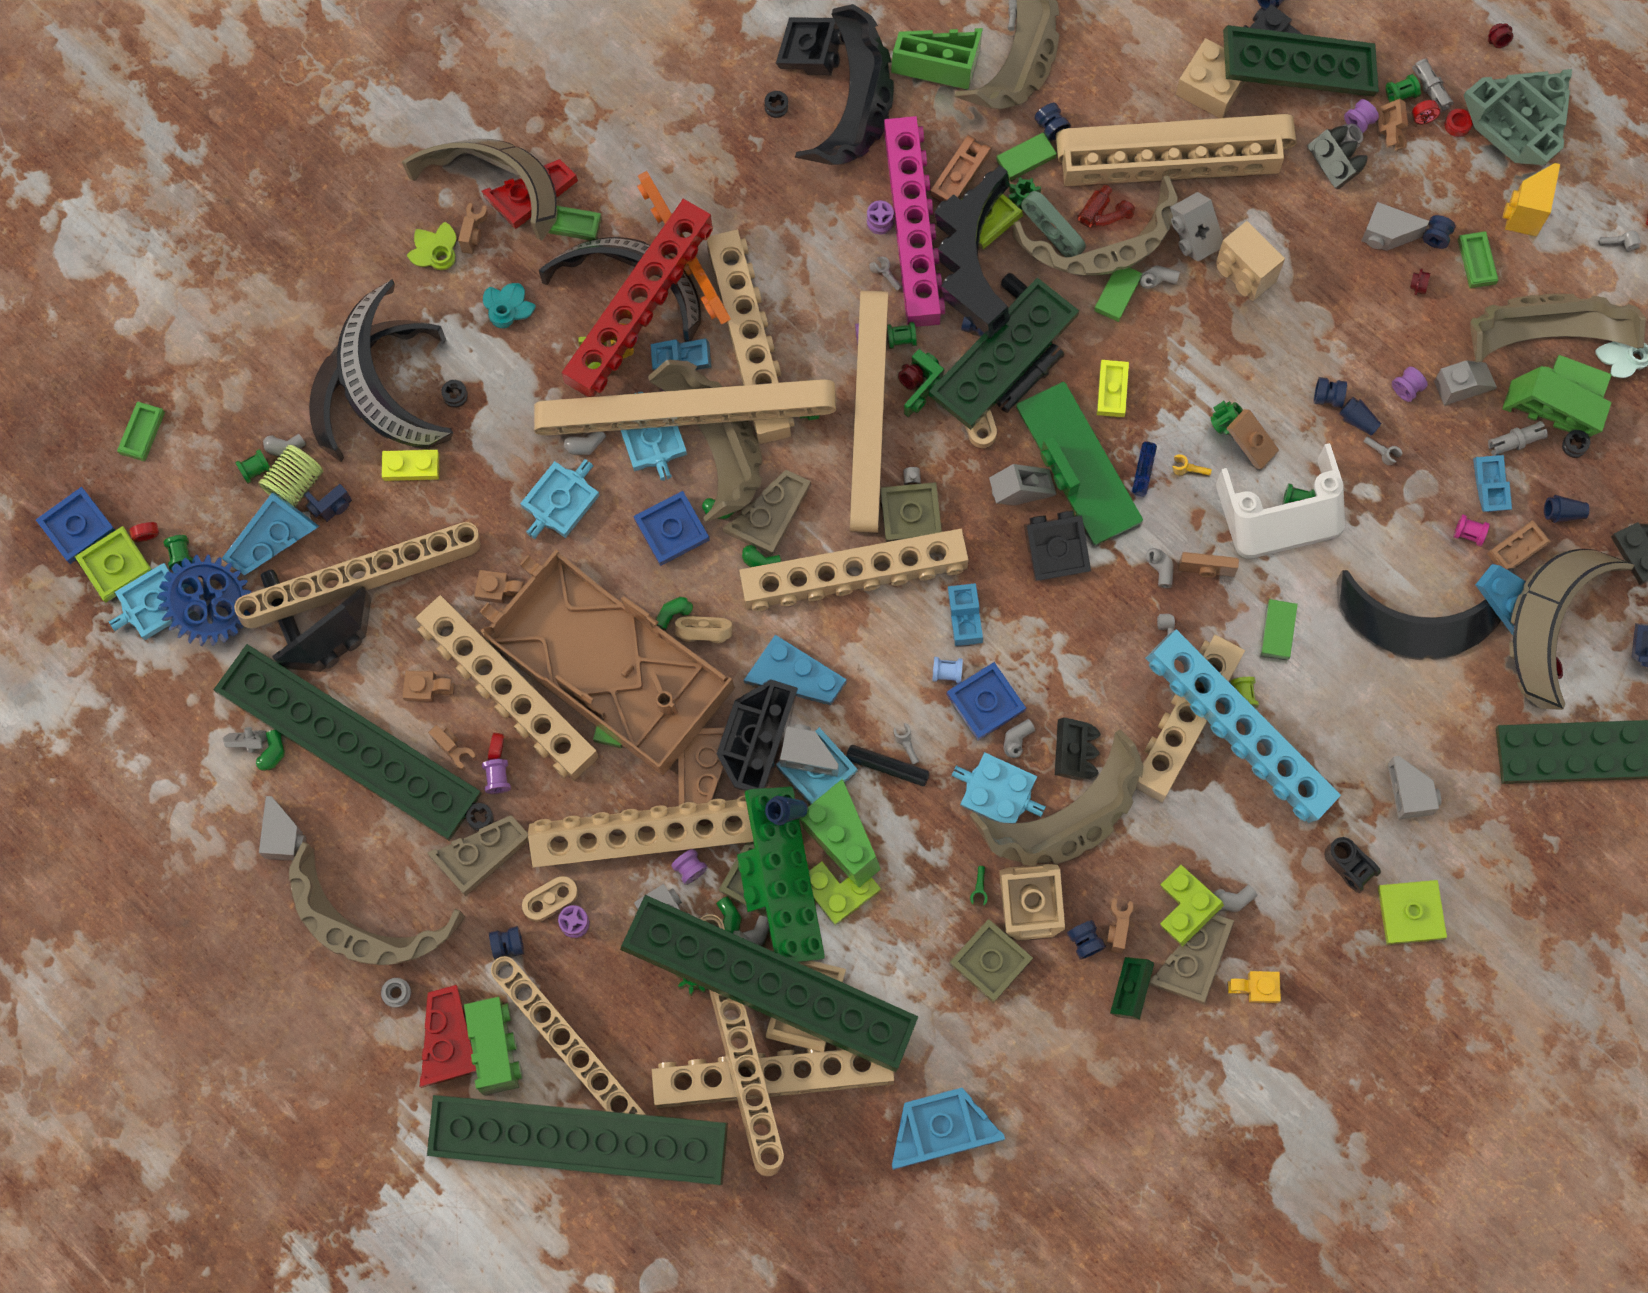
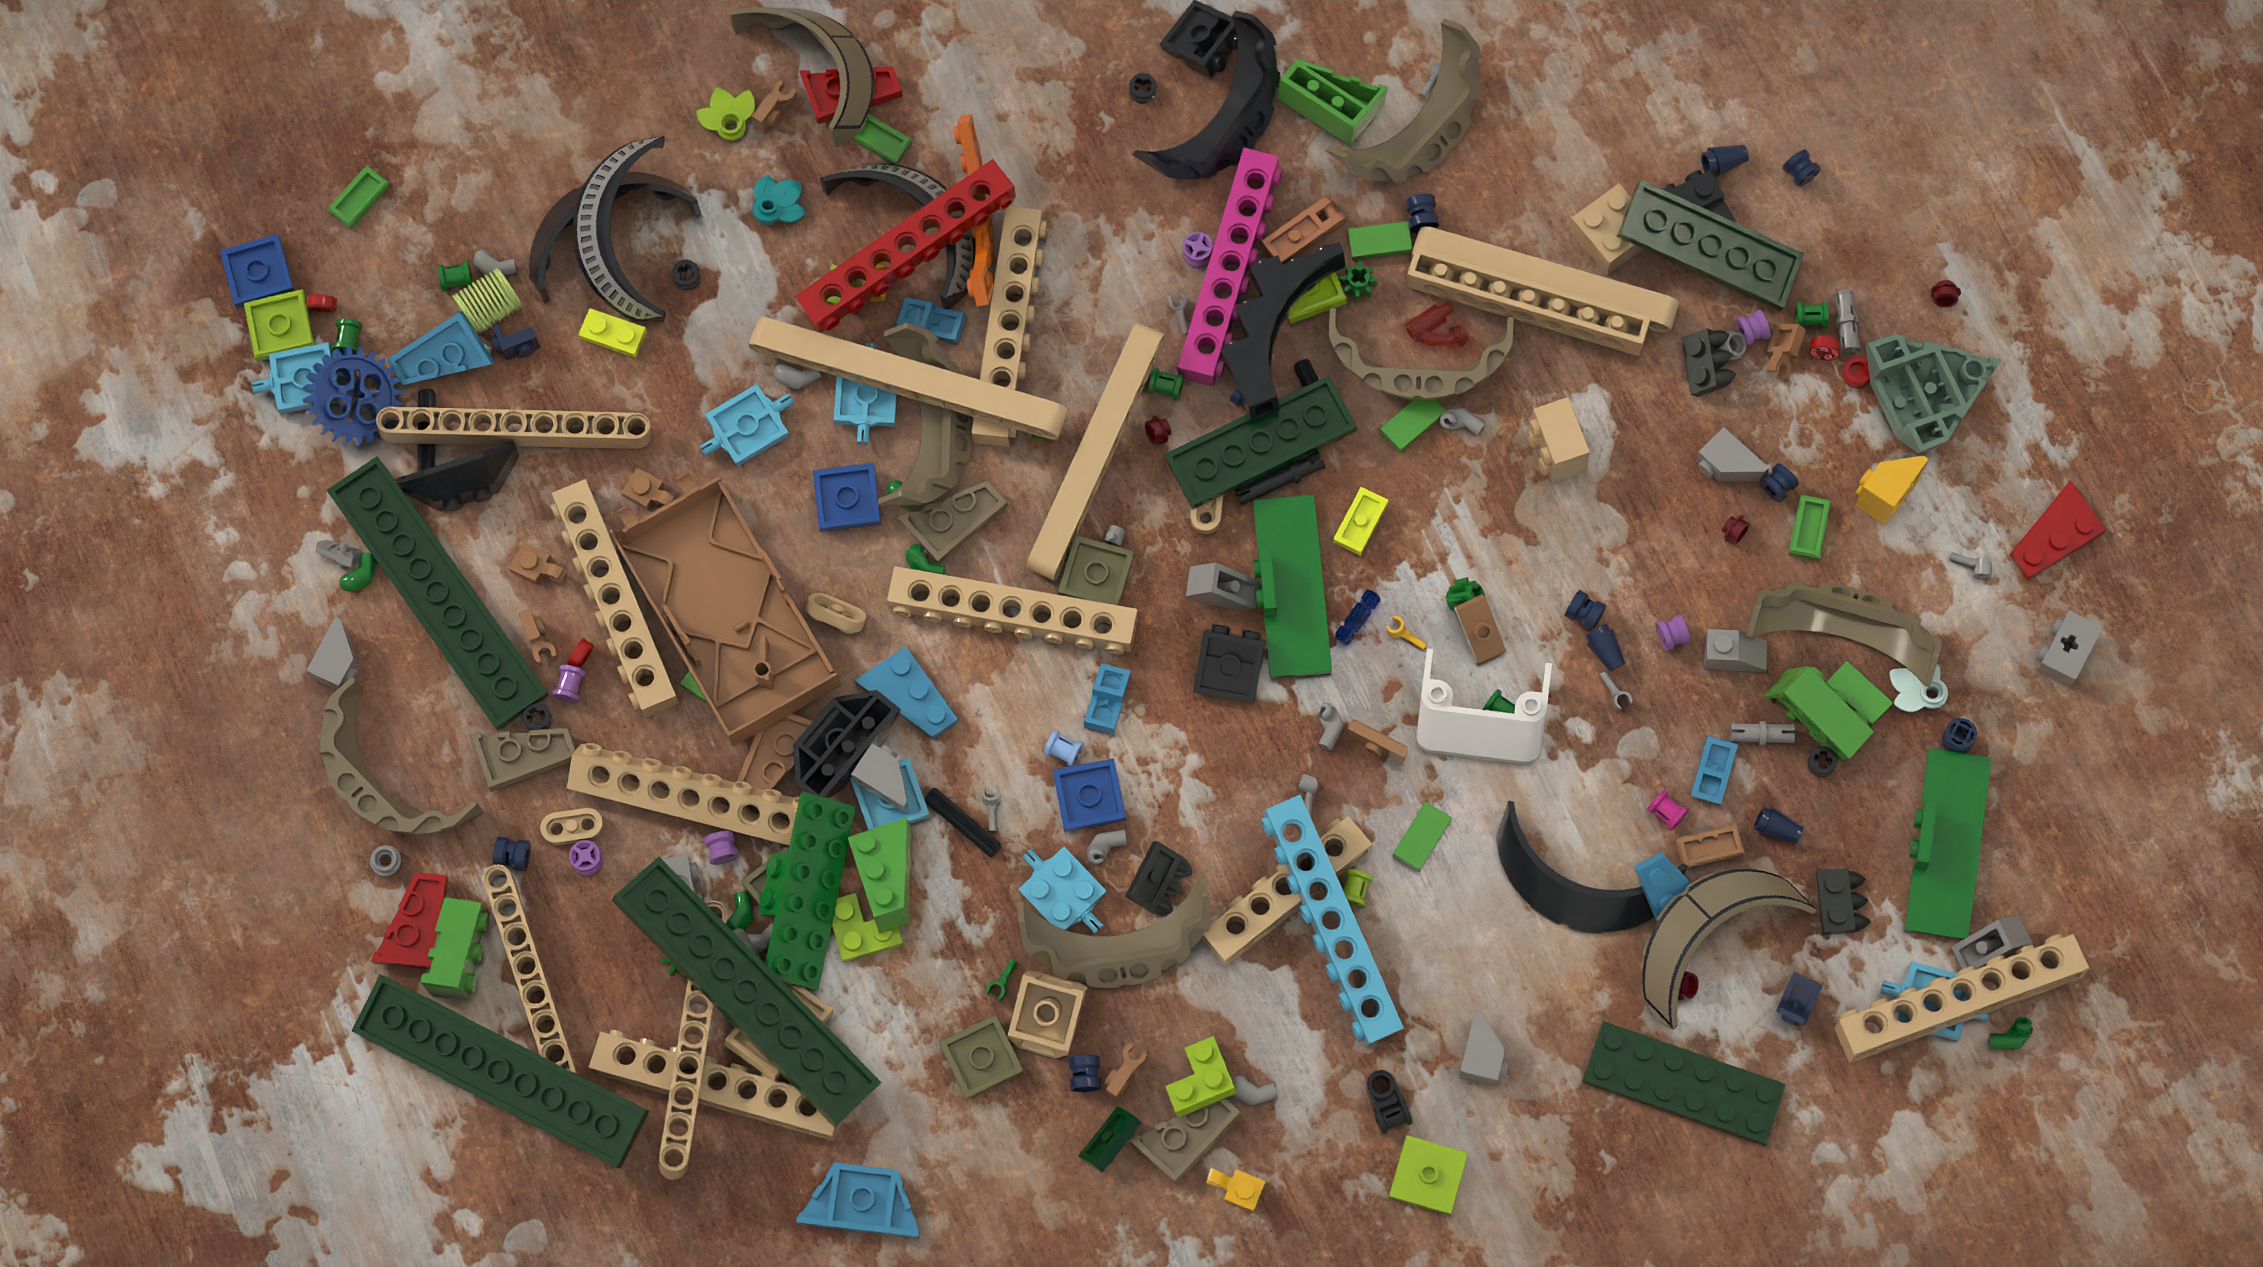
camera: 25 degrees right, 0 degrees up
green arm [656,596,693,630] -> none
dark blue cone [765,796,808,825] -> none
green bracket [904,349,944,417] -> none
sand green beam [1021,191,1086,258] -> none
light grey brick [1170,192,1223,261] -> none

